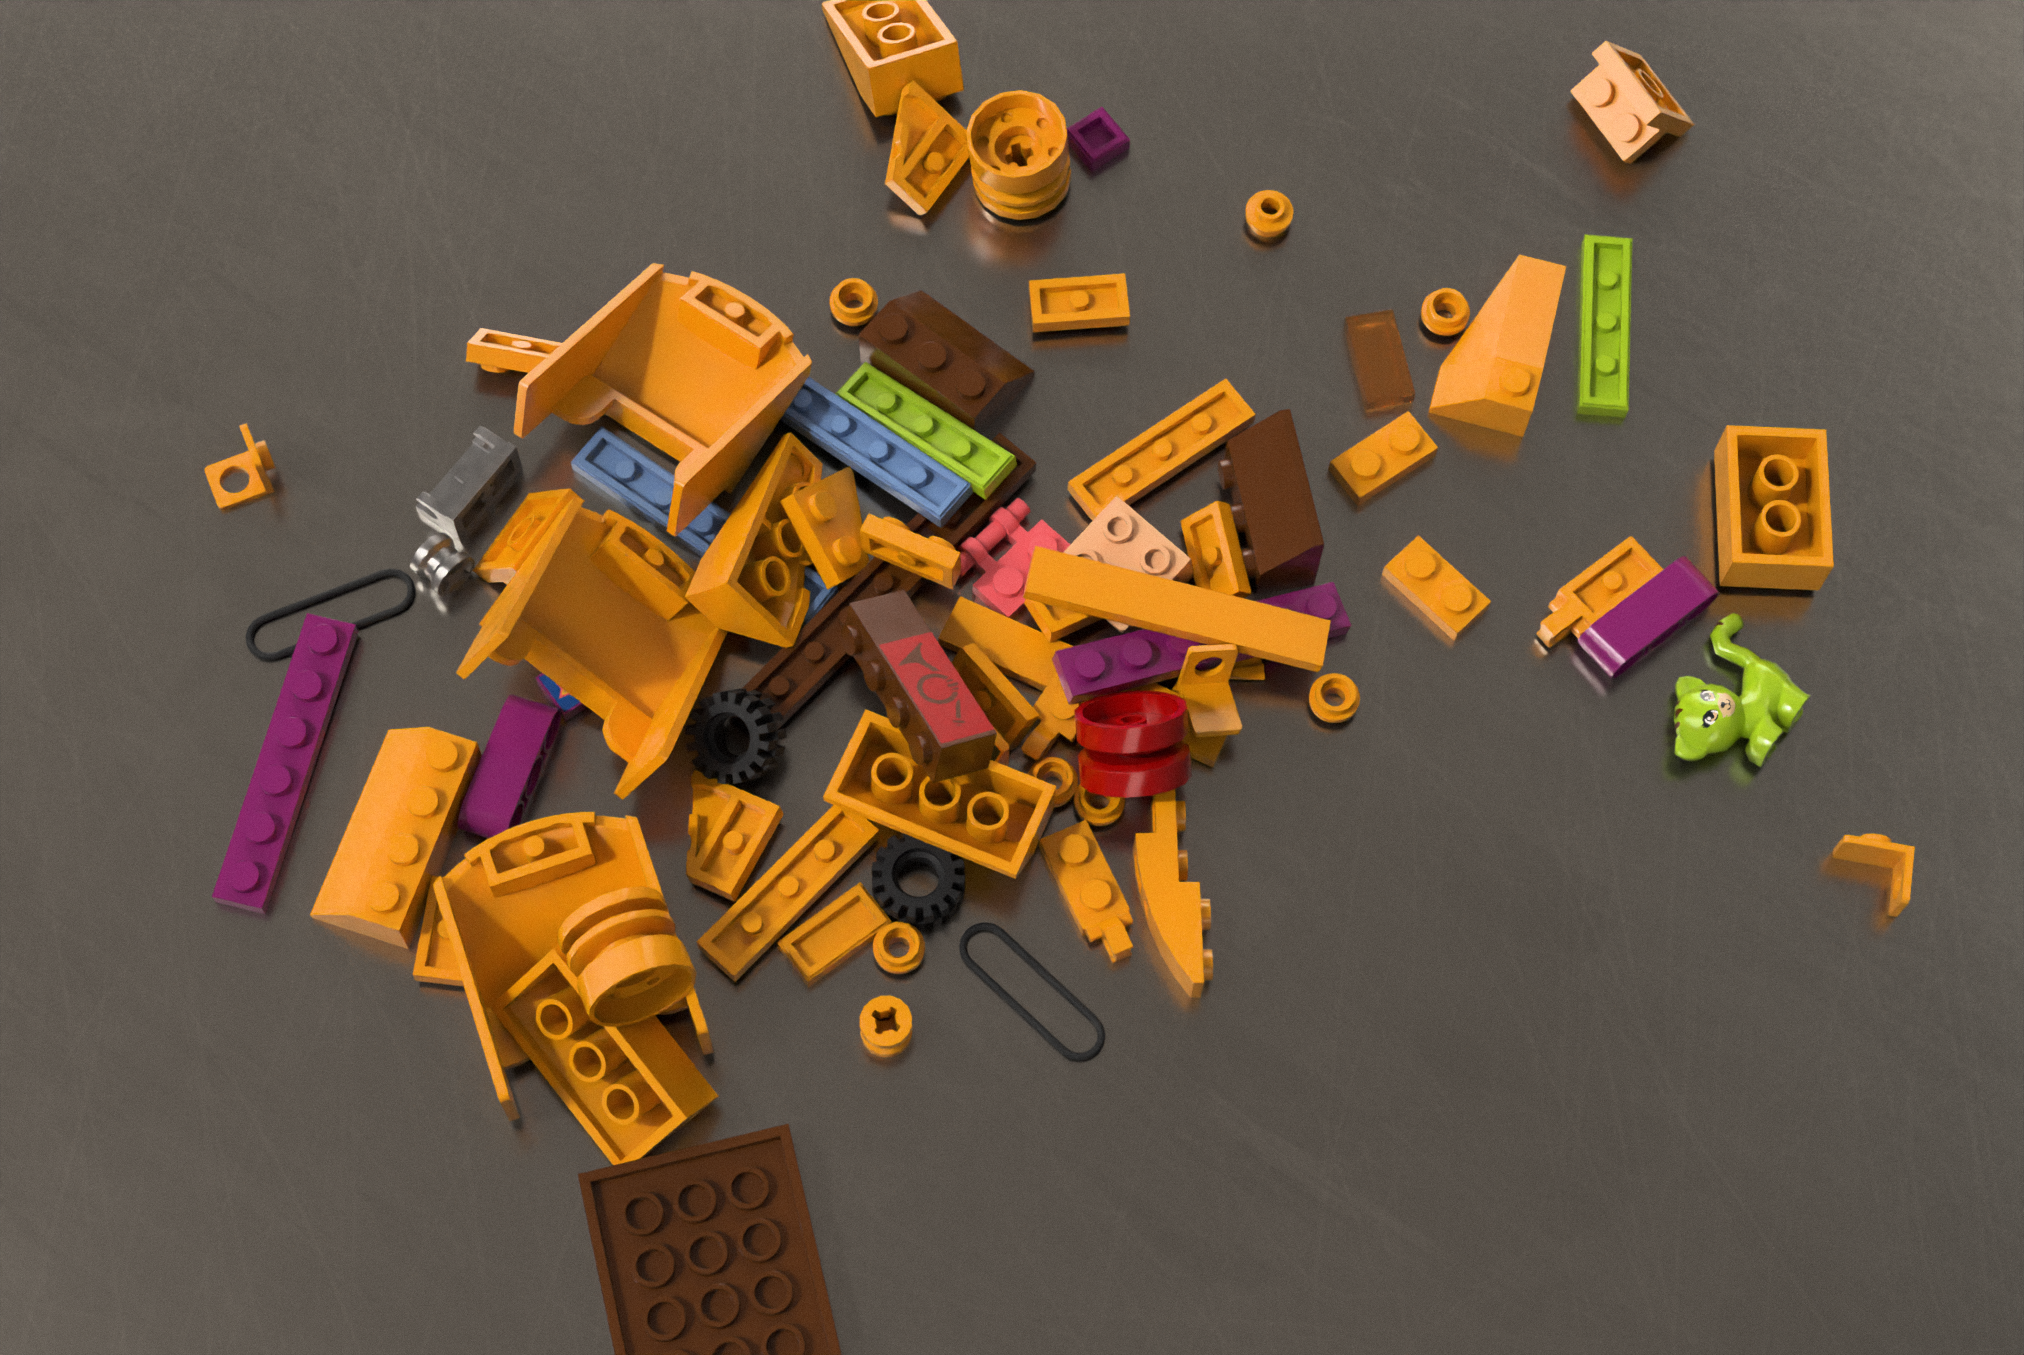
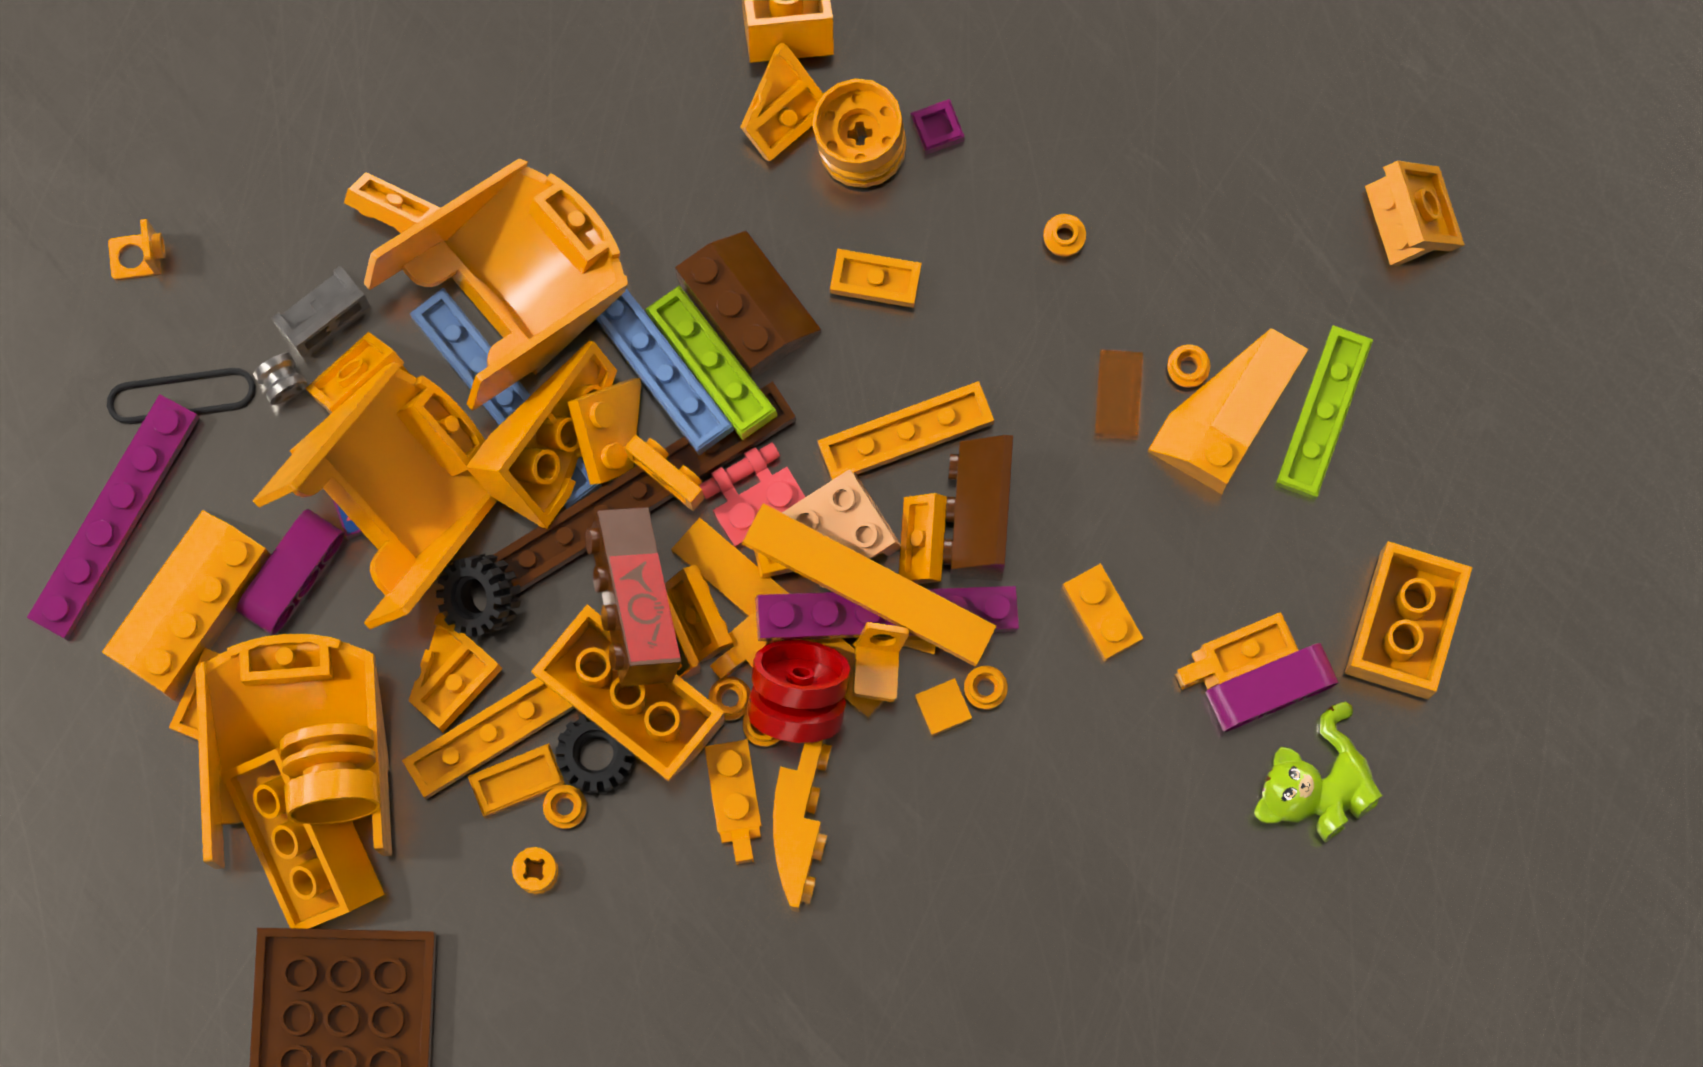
camera: 20 degrees right, 10 degrees up
light orange plate [830,278,878,326] -> none
black piece [959,922,1106,1061] -> none
light orange plate [1328,411,1438,506] -> none
light orange bracket [1833,833,1915,917] -> none
none -> light orange tile [915,678,972,737]

